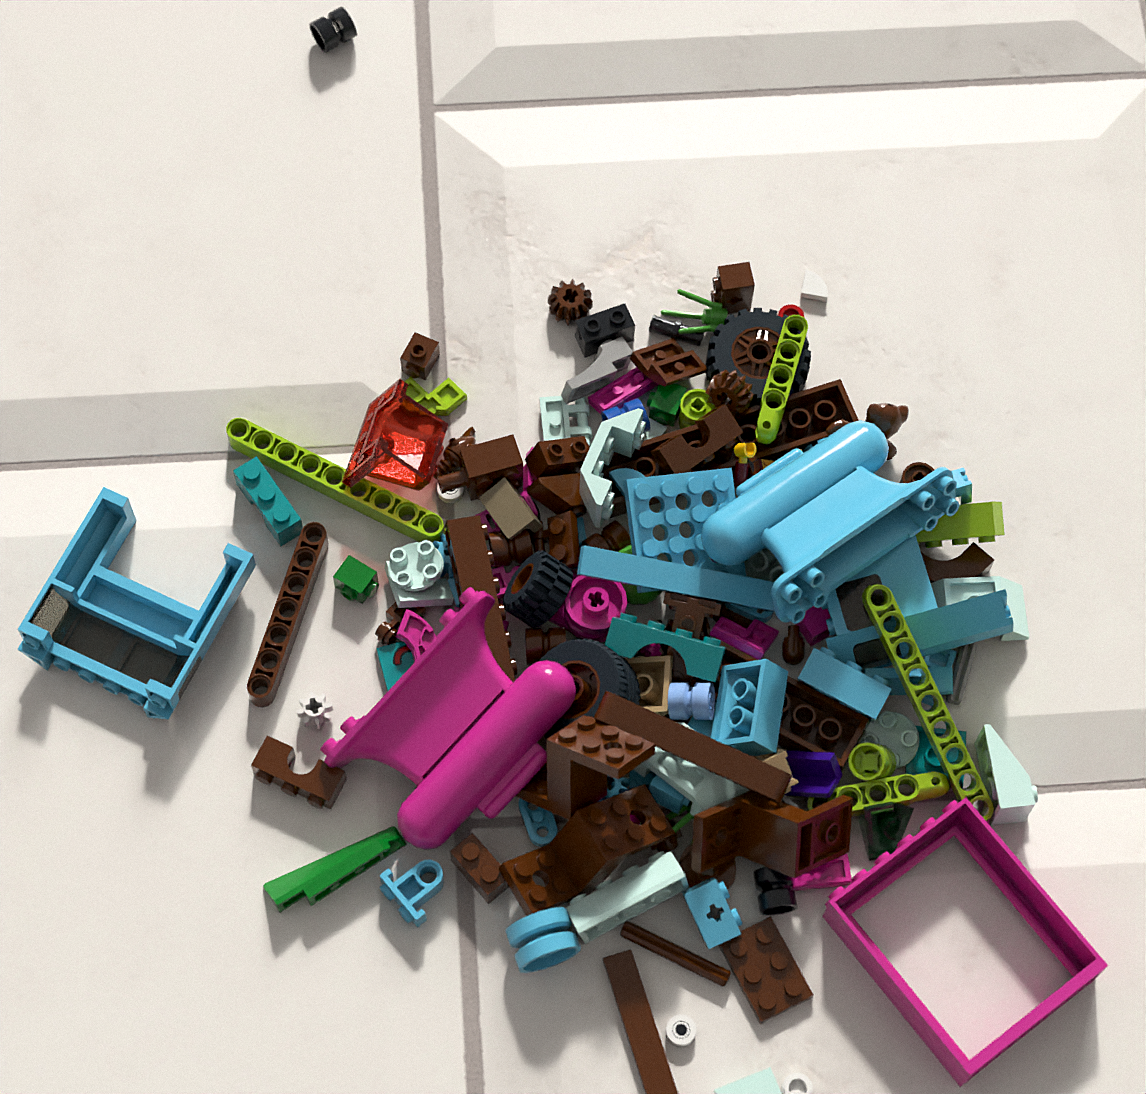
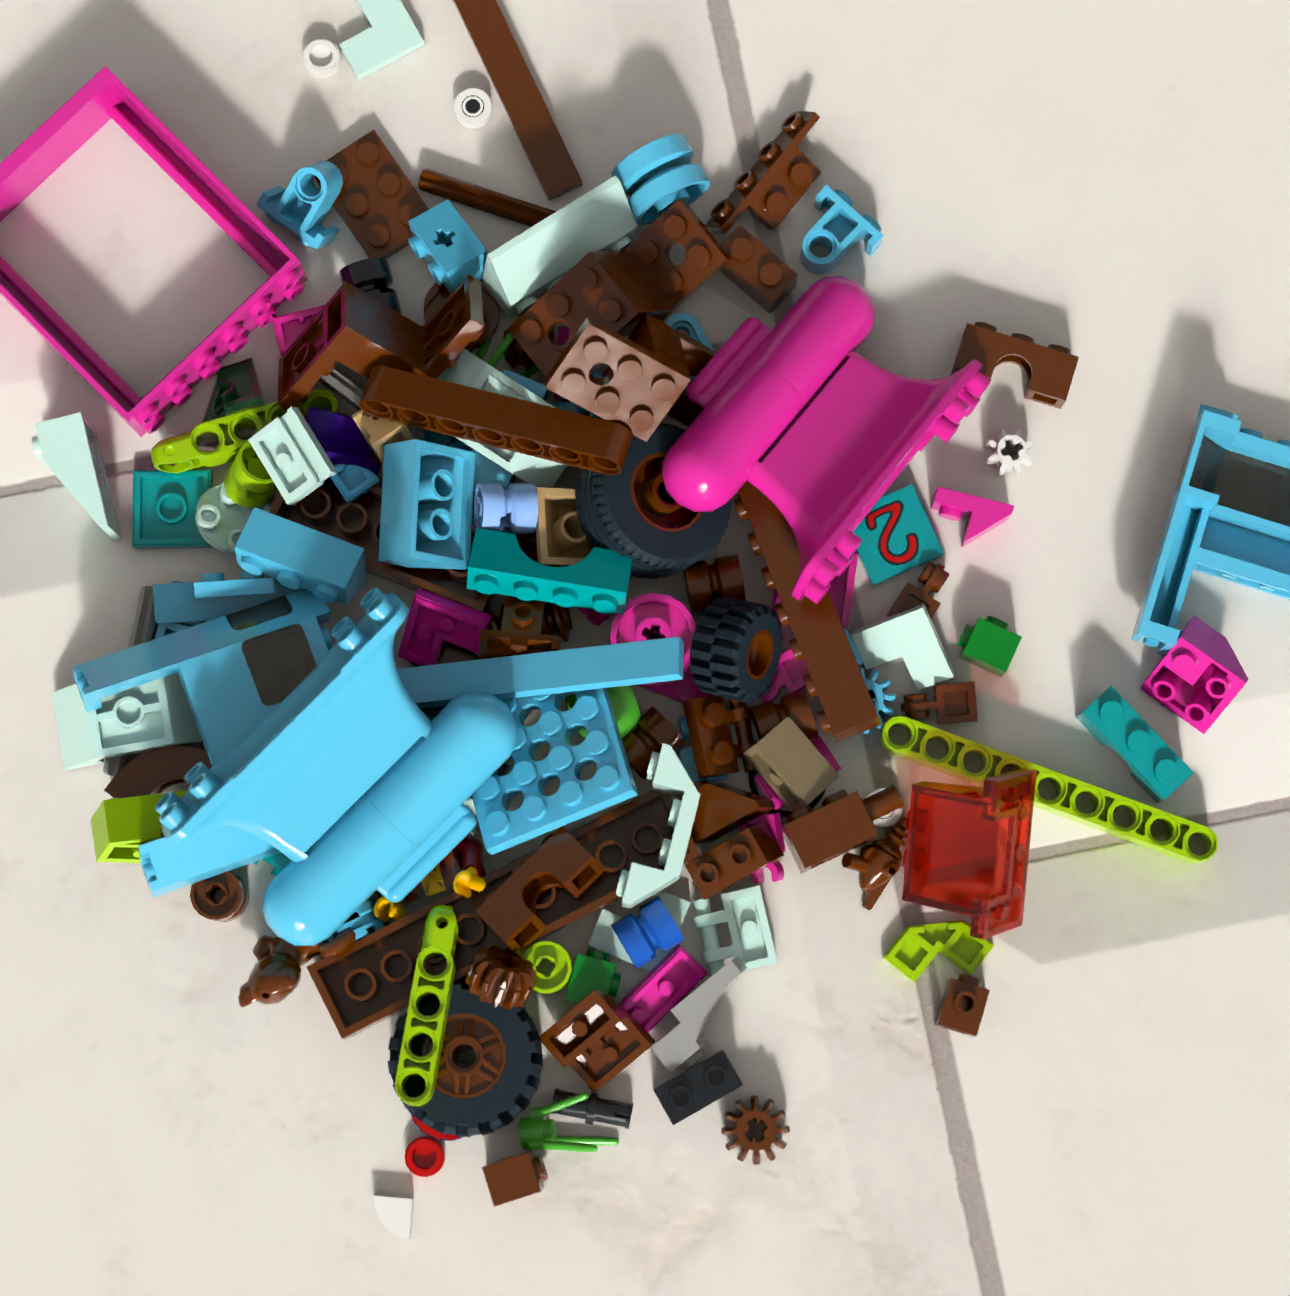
camera: 175 degrees right, 15 degrees up
reddish brown beam [247,522,328,707] -> none
green wedge [263,826,407,913] -> none
light aqua dish [388,540,444,592] -> none
dark pink tile [396,609,437,663] -> none
medium azure tile [609,468,645,498] -> none
lime beam [862,584,994,821] -> none
none -> light aqua plate [248,407,338,505]
none -> medium azure pin [256,161,343,249]
none -> dark azure tile [330,464,381,504]
none -> reddish brown bracket [706,111,821,234]
none -> reddish brown plate [900,681,978,725]
none -> dark pink slope [931,487,1014,547]
none -> dark pink slope [1140,615,1248,734]

